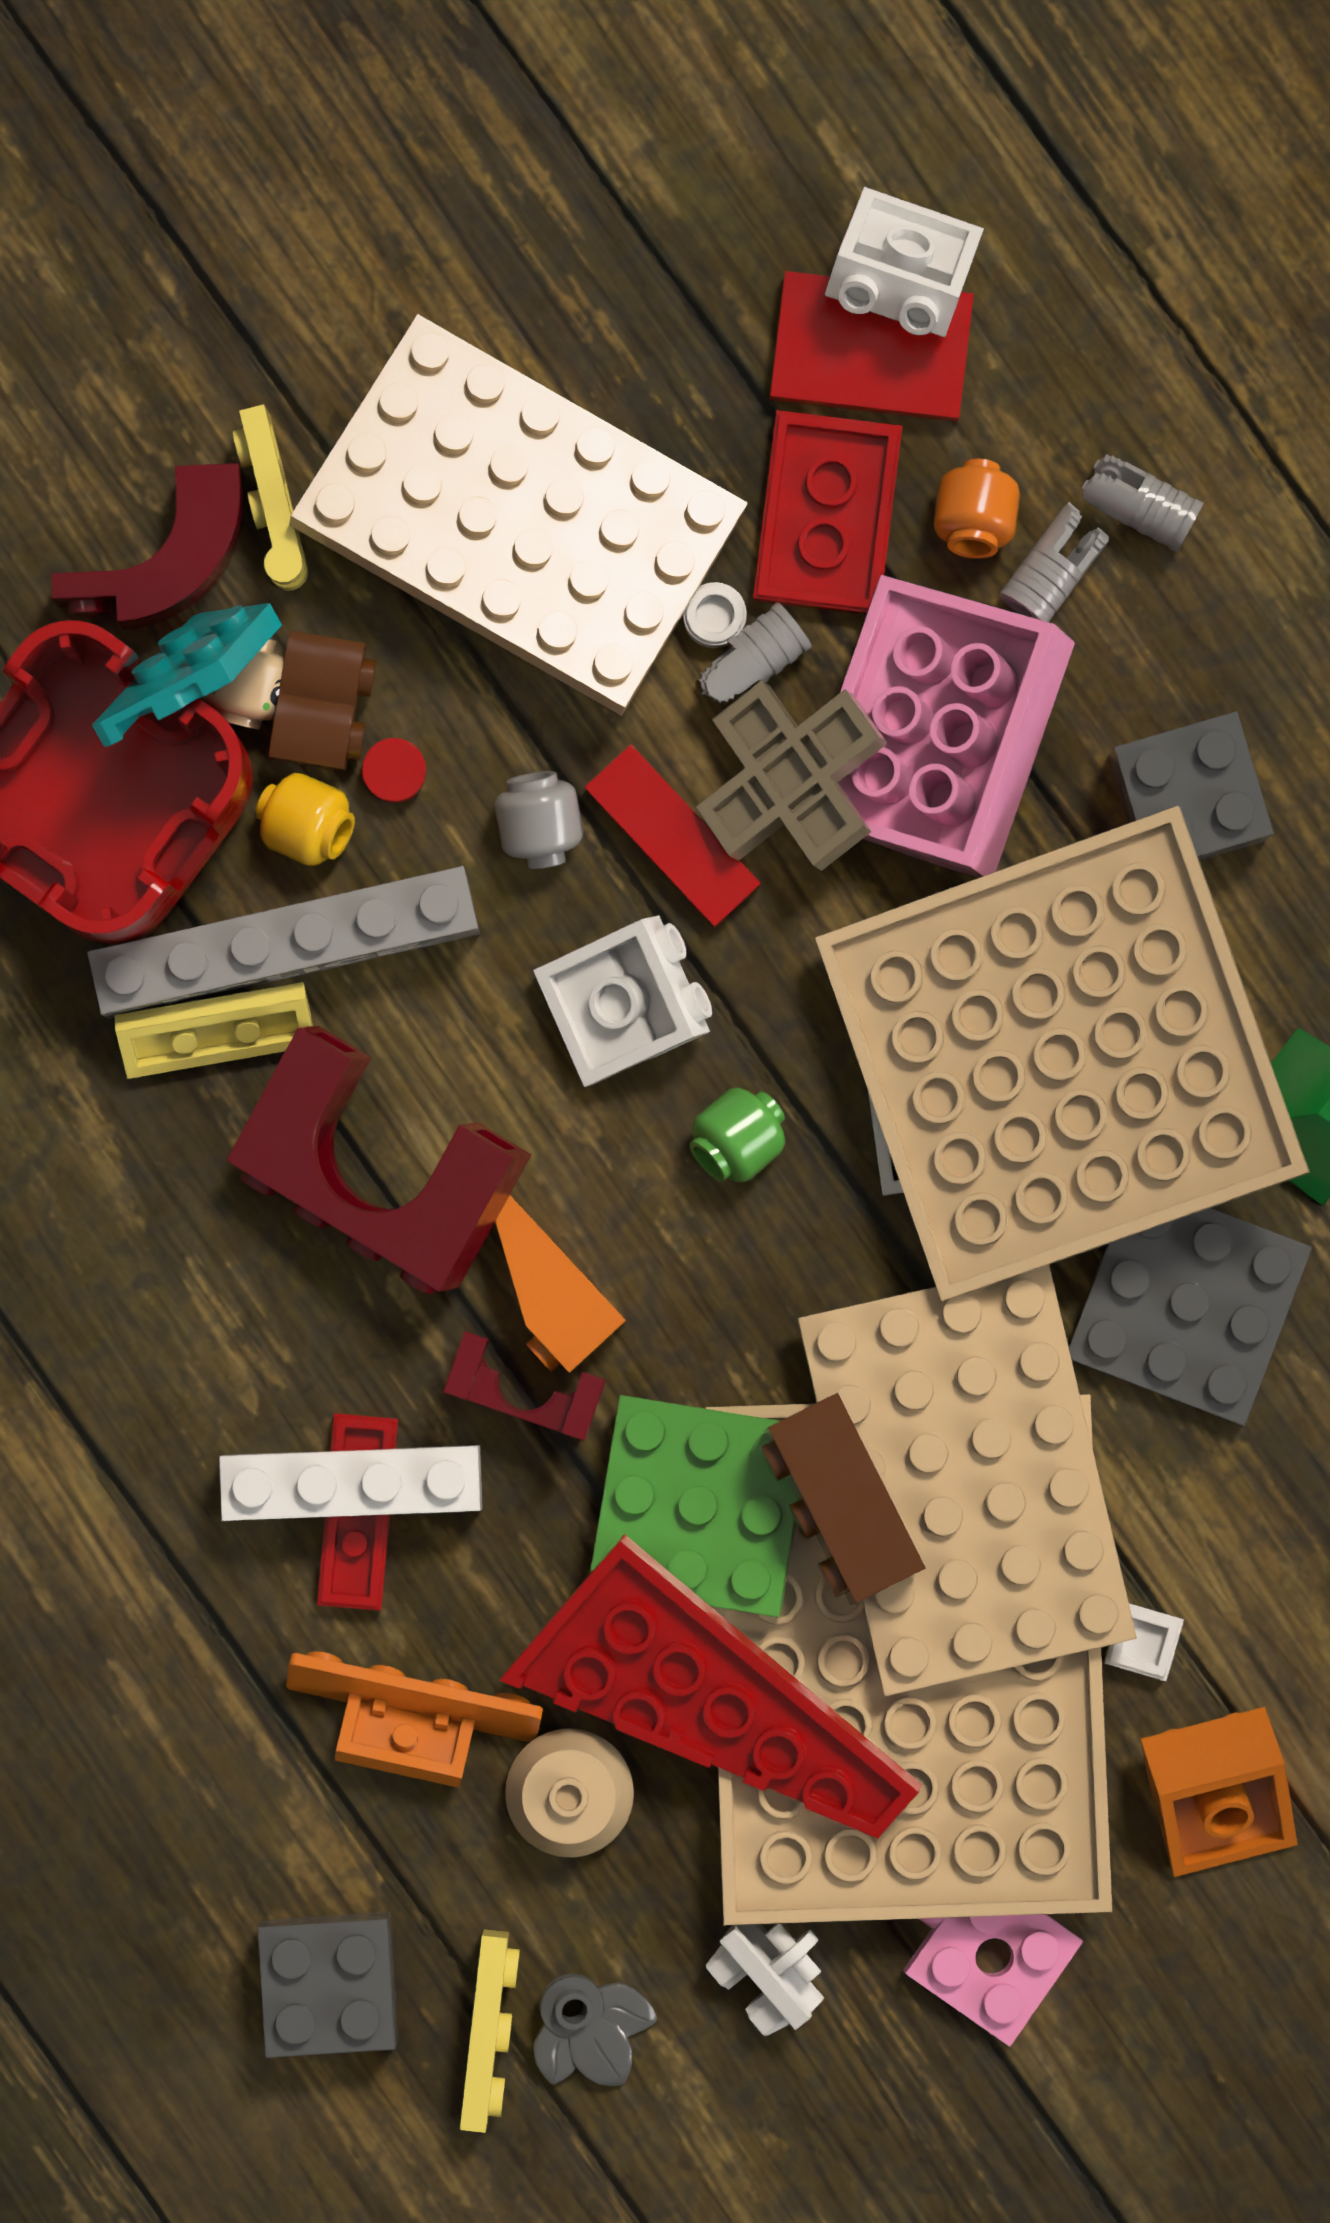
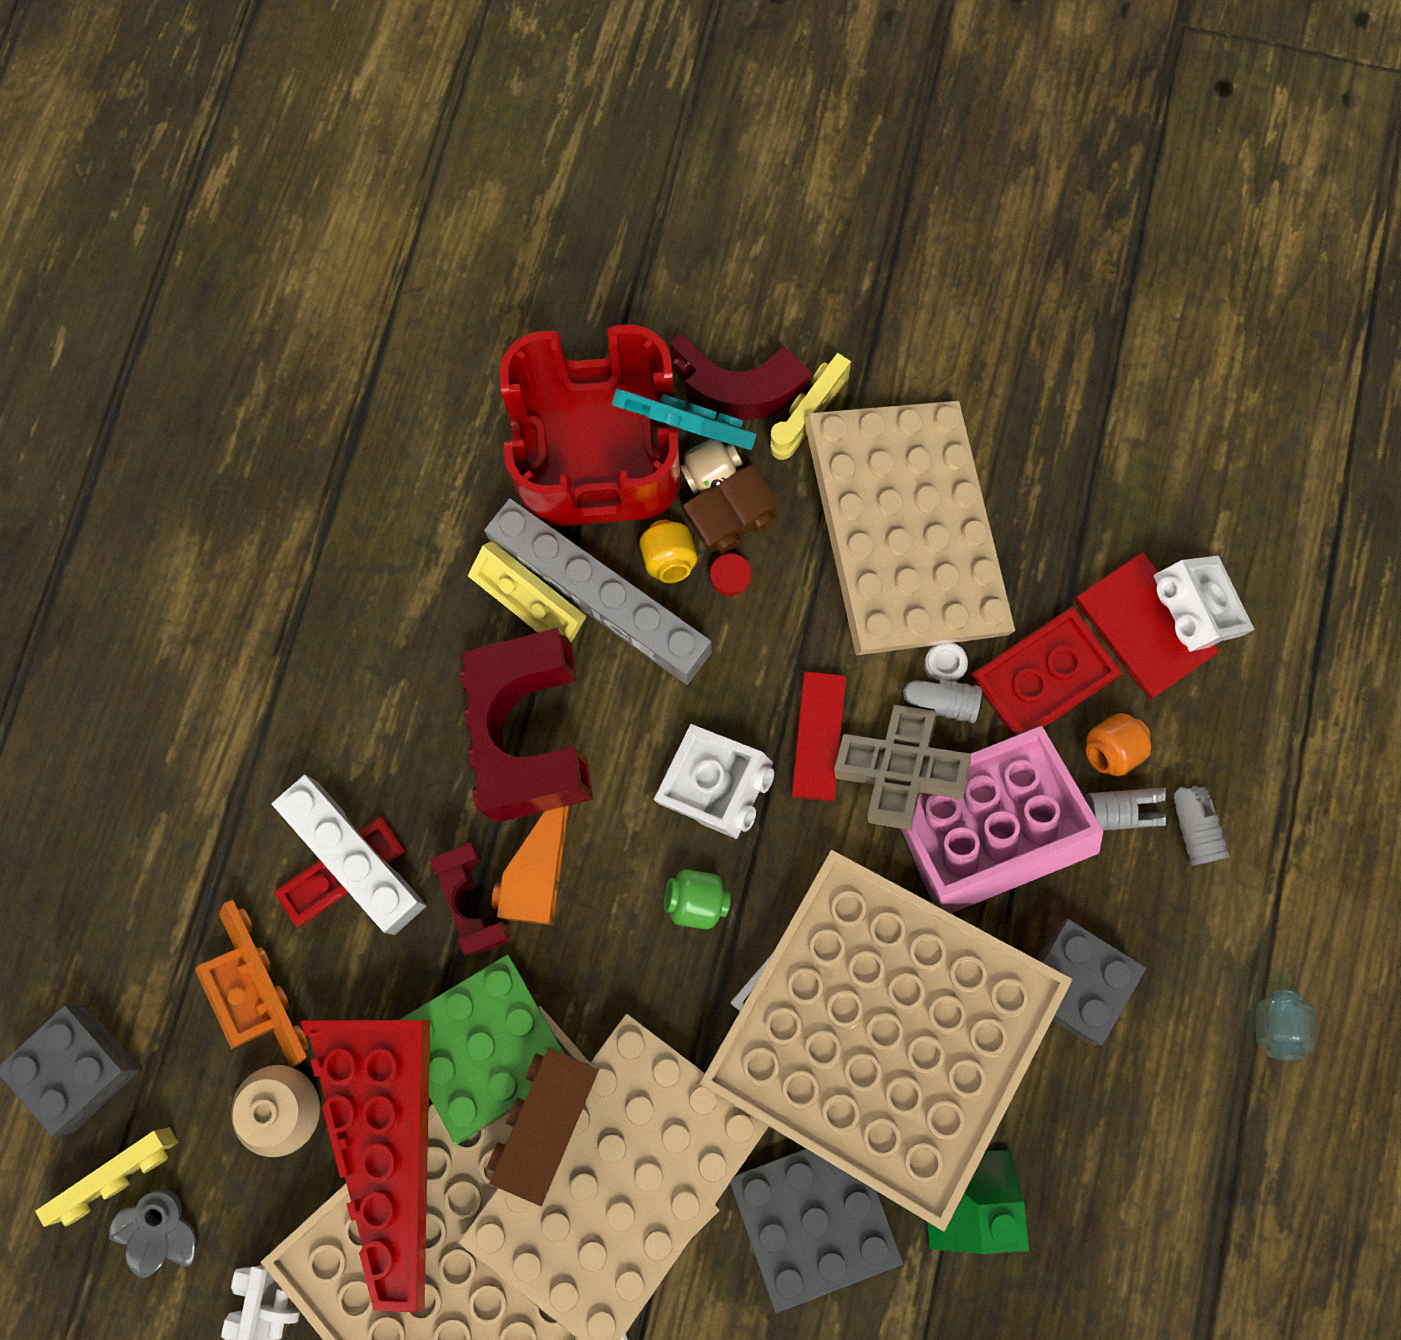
camera: 55 degrees right, 10 degrees down
light grey head [494,771,583,869] -> none

